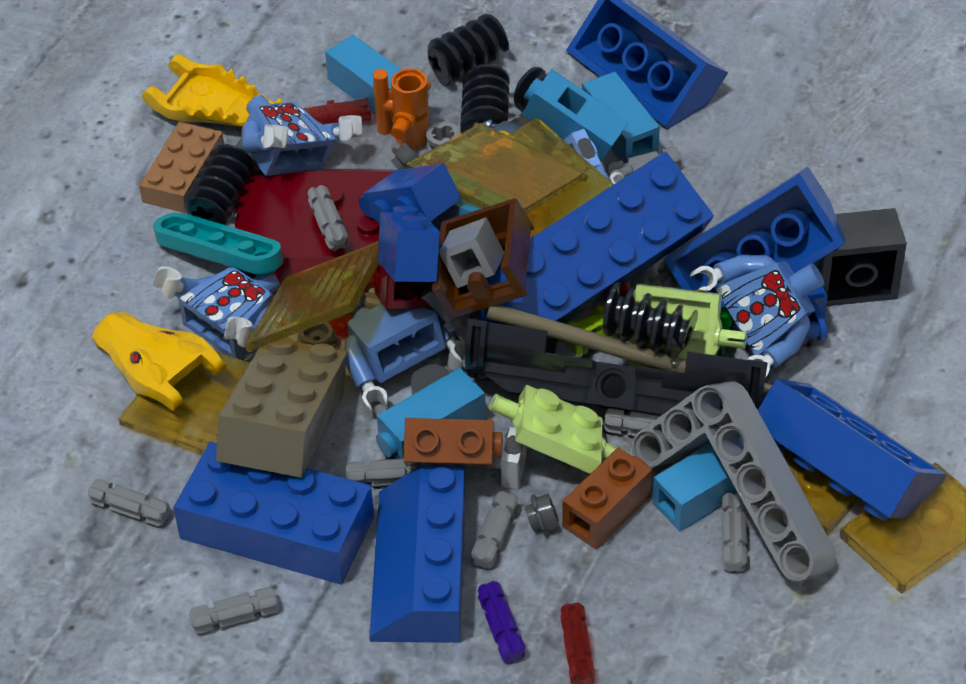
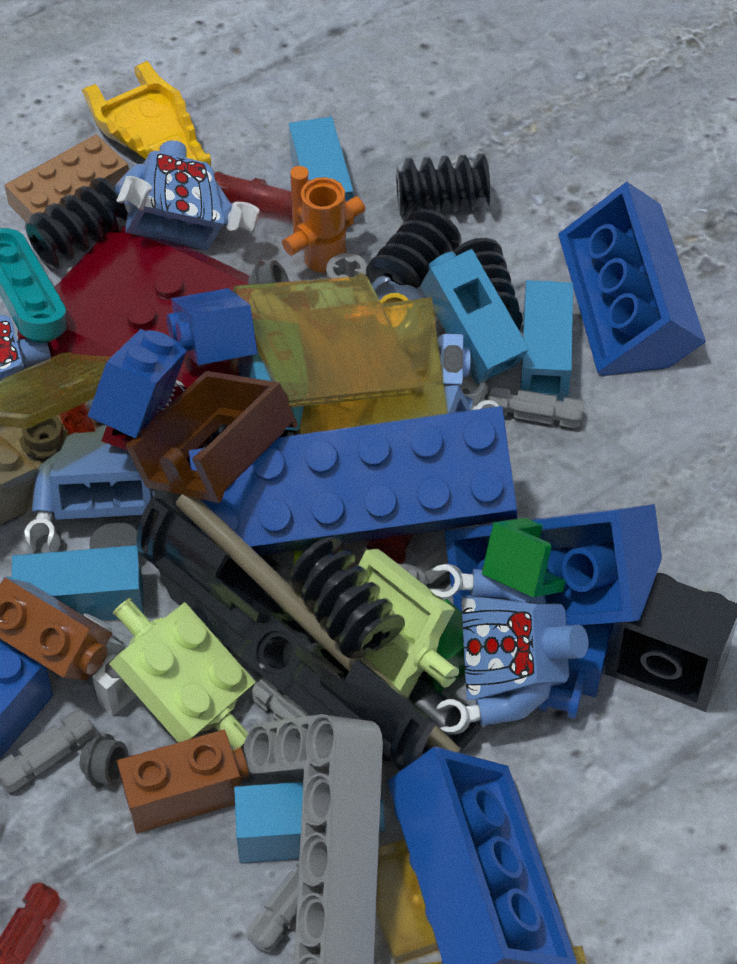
camera: 30 degrees right, 5 degrees up
light grey axle [307,185,349,251] -> none
light grey brick [439,217,504,288] -> none
none -> green panel [482,518,566,598]

